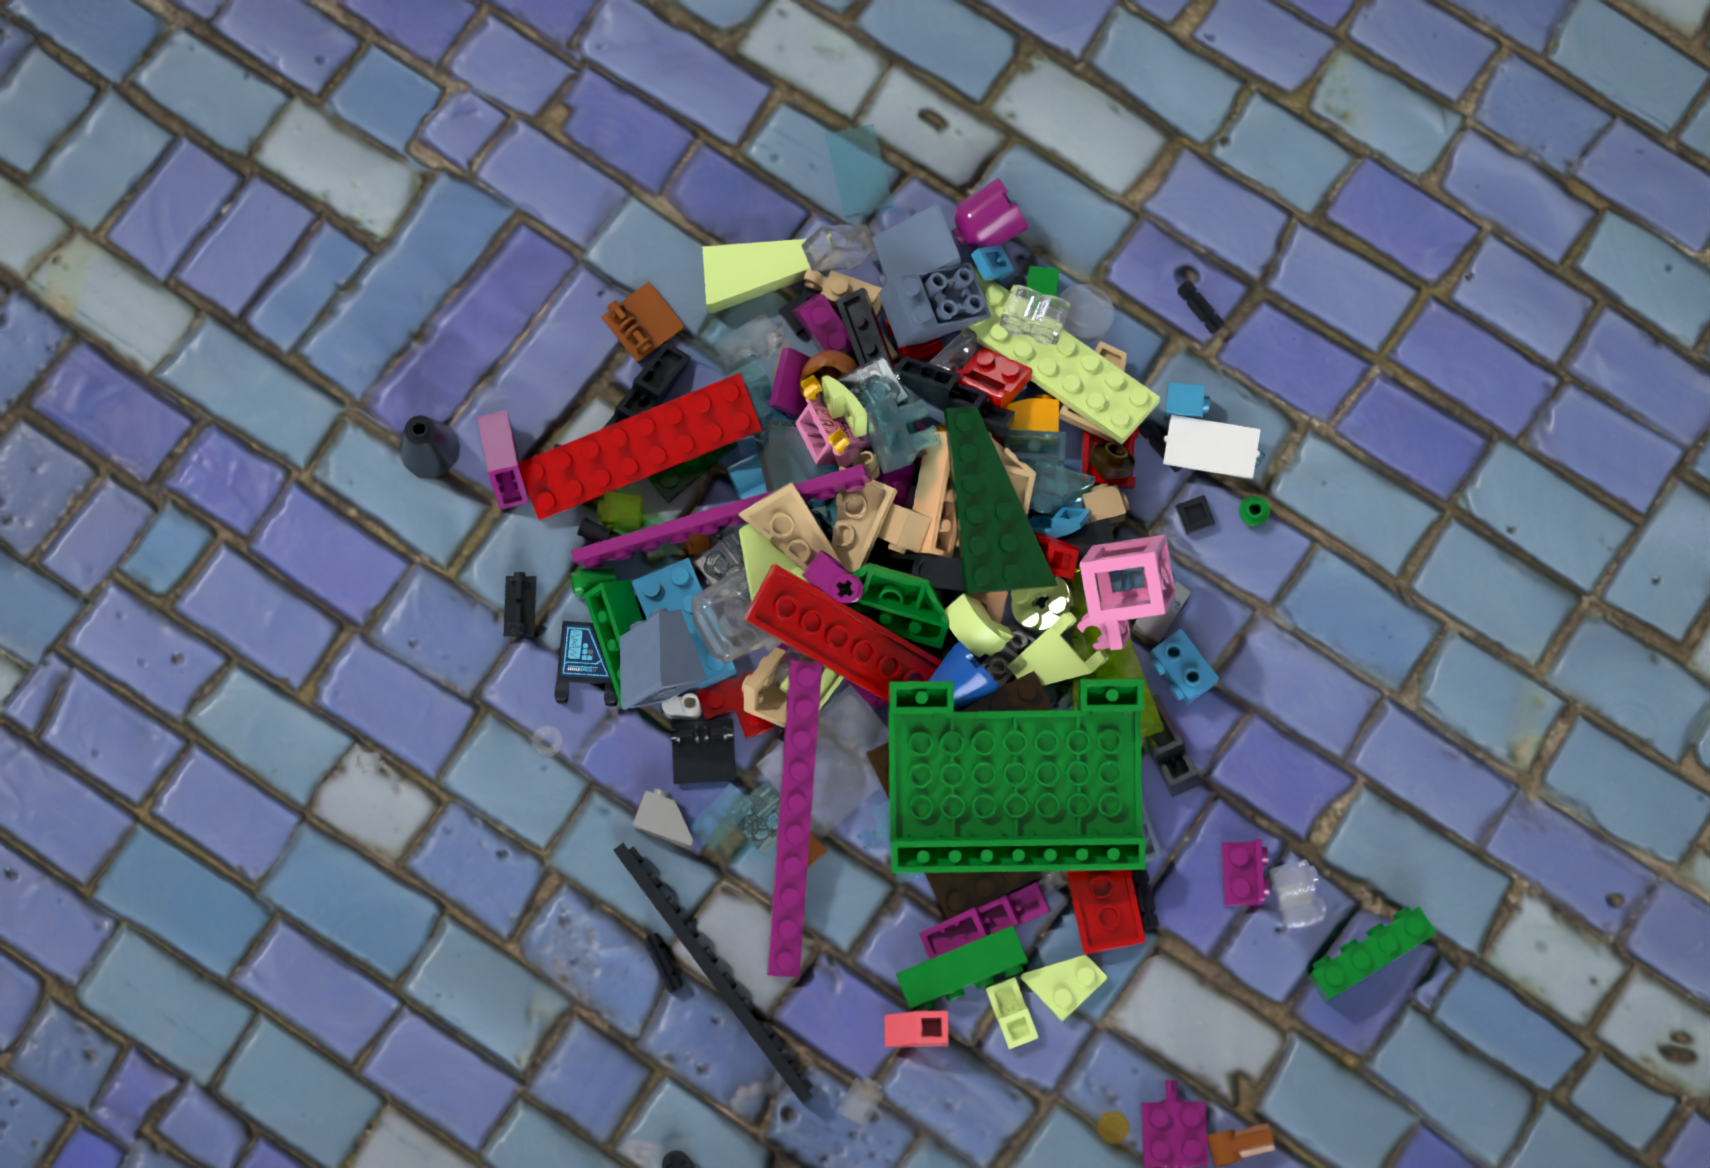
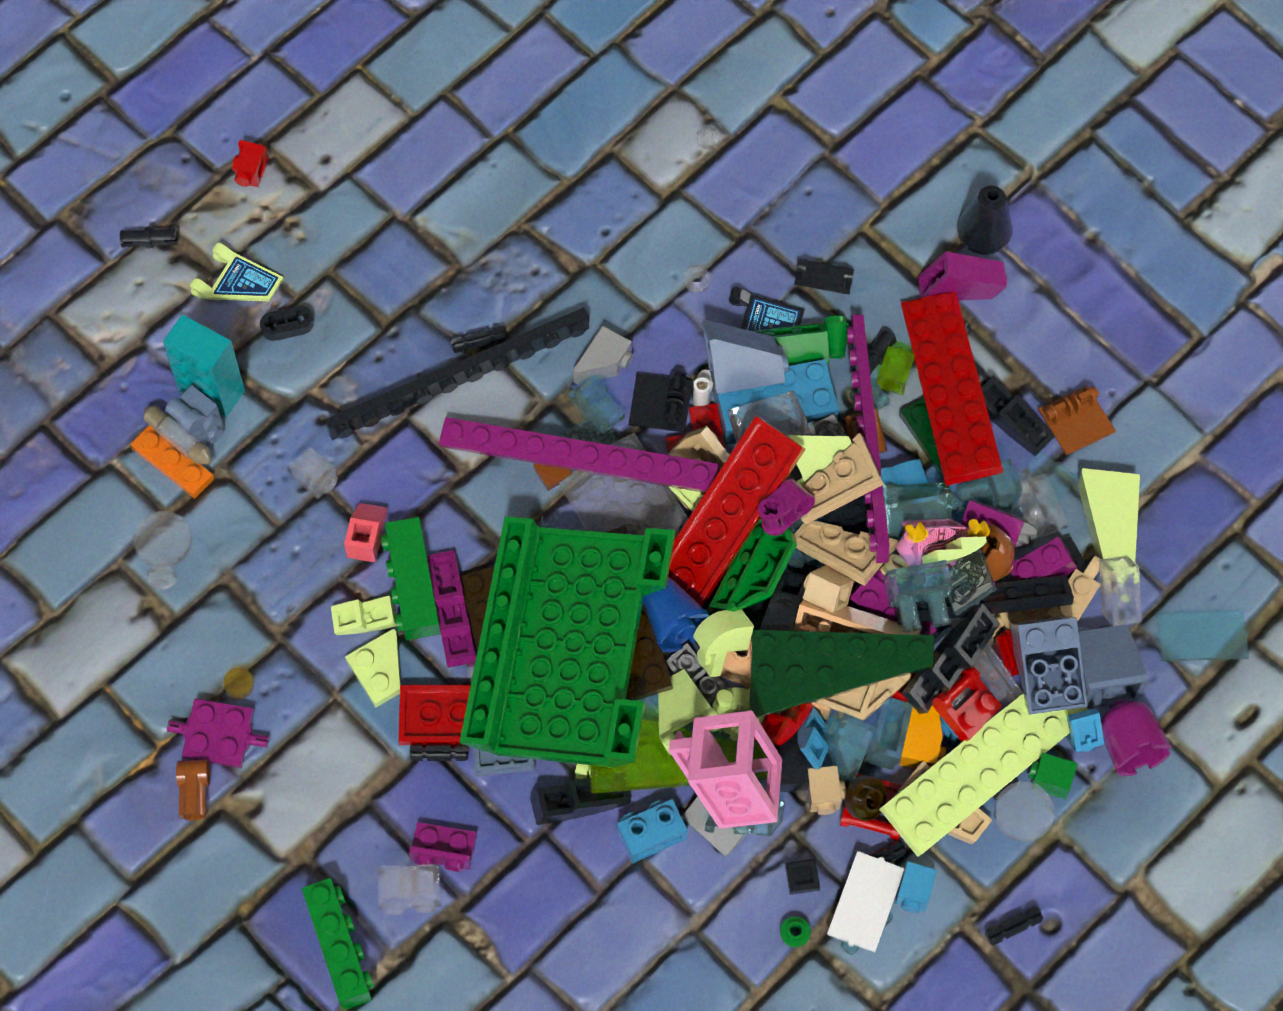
camera: 95 degrees right, 10 degrees down
clear brick [1000,285,1071,345] -> none

